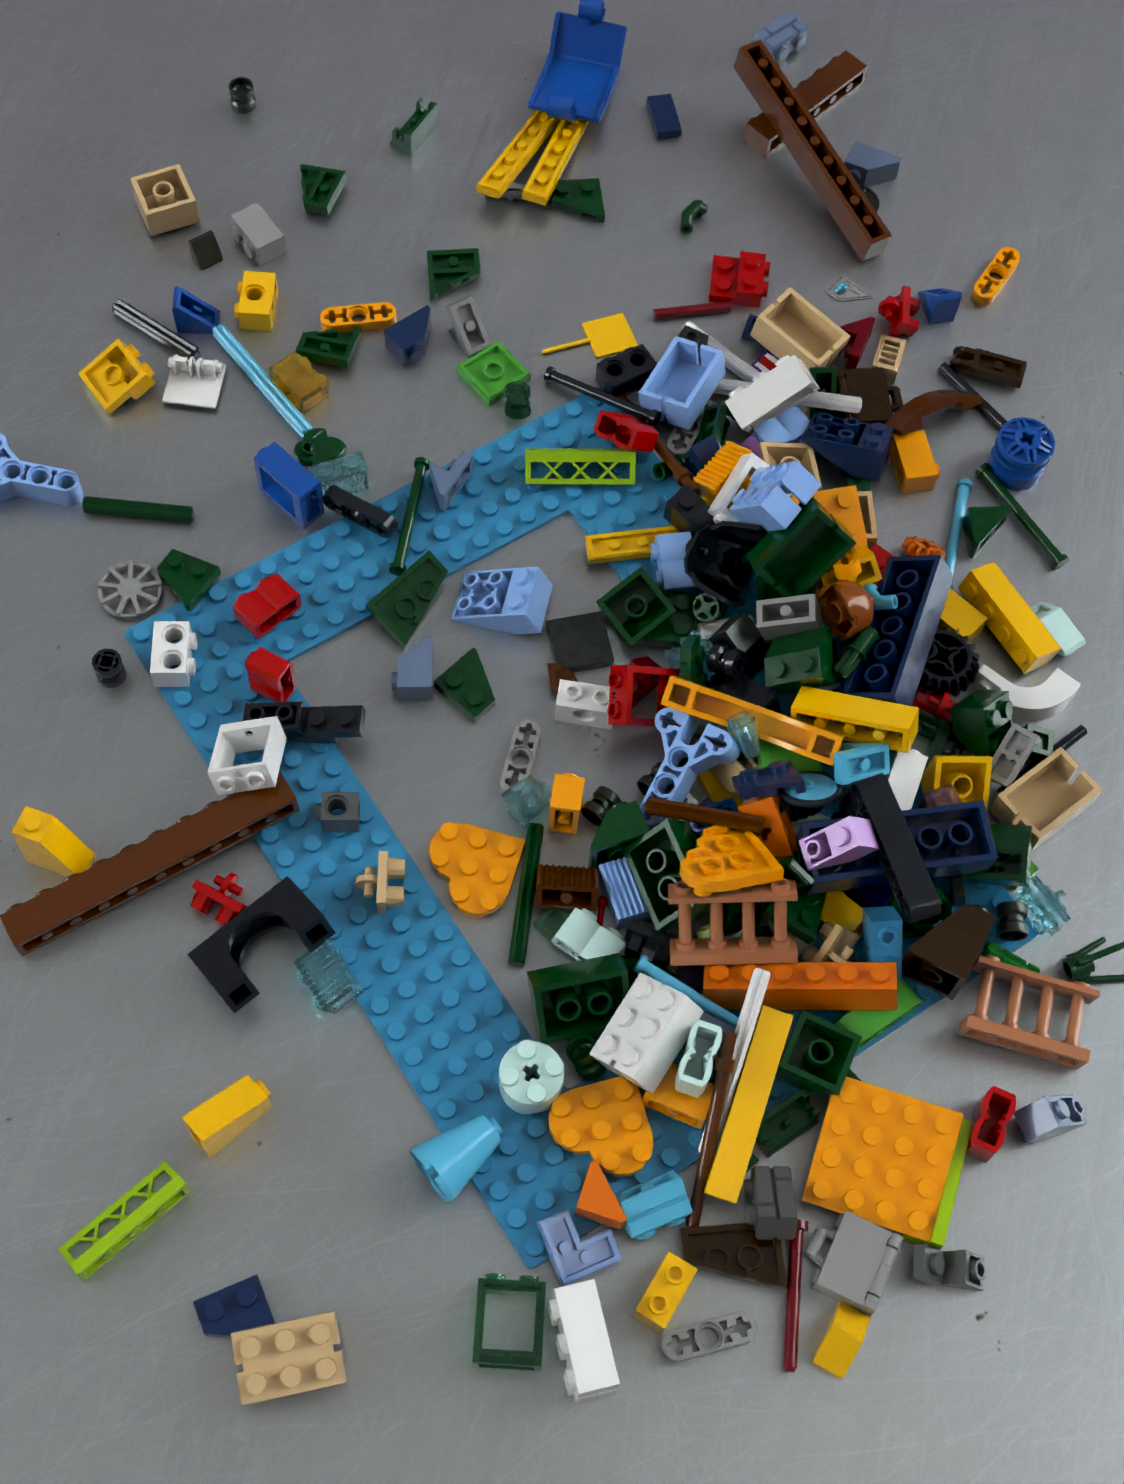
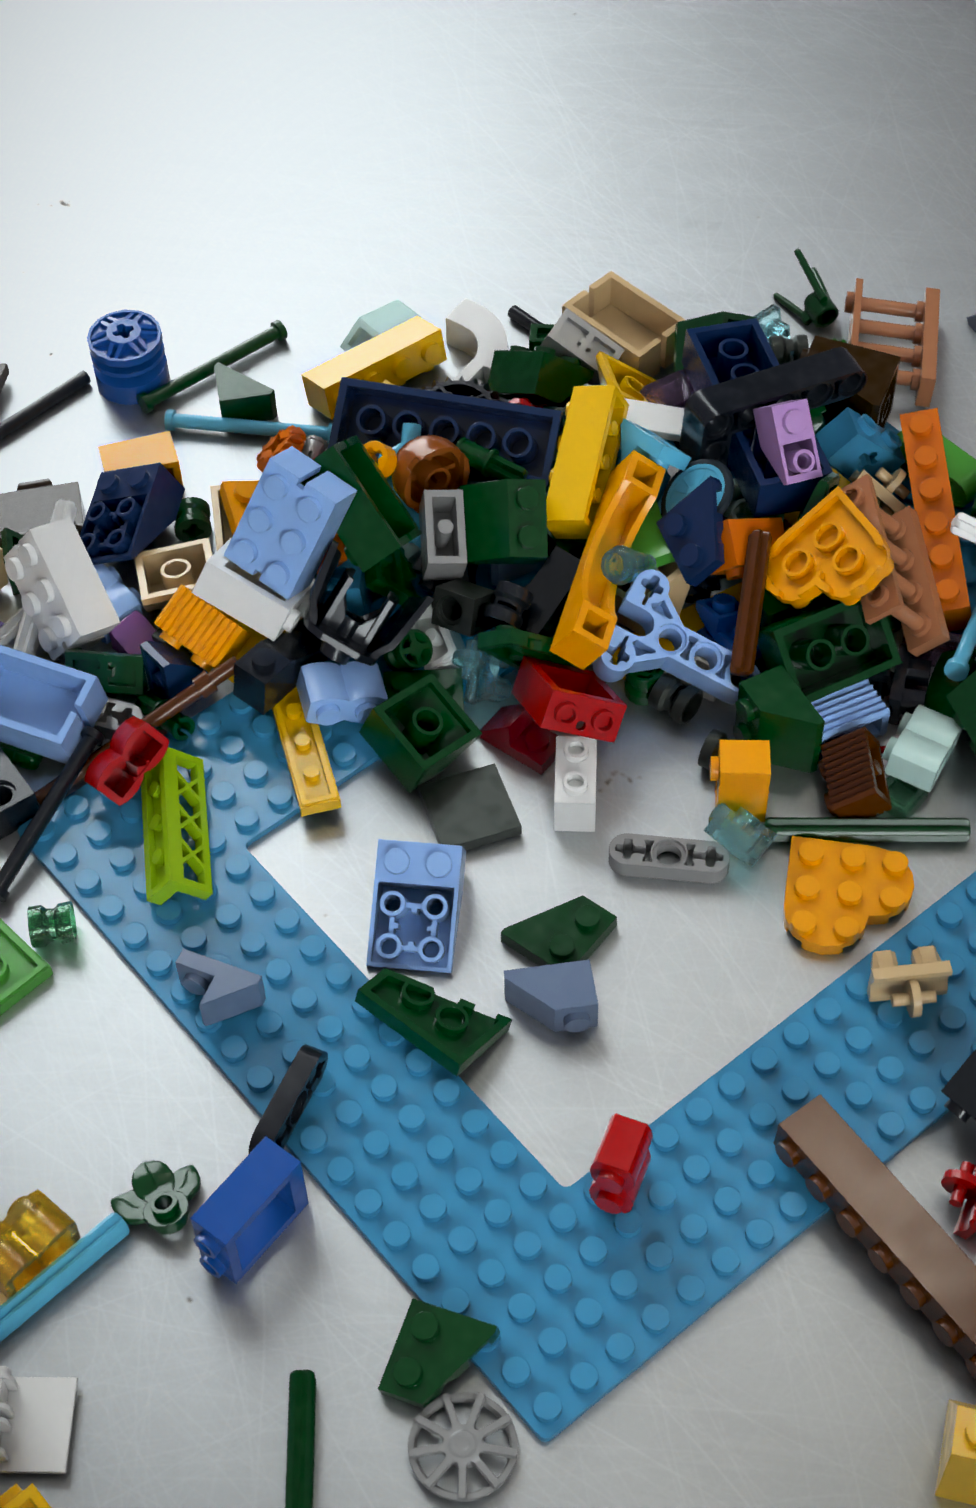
camera: 90 degrees left, 10 degrees down
black wheel [92,649,126,688] -> none
white brick [150,621,197,687] -> none
white window [207,716,287,795] -> none
red brick [233,573,302,639] -> none
black slope [243,701,366,743] -> none
clear light blue brick [308,451,370,496] -> none
dark grey brick [315,792,360,832] -> none
dark green bar [389,457,430,576] -> none
reddish brown tile [546,663,578,693] -> none
reddish brown slope [885,390,982,436] -> none

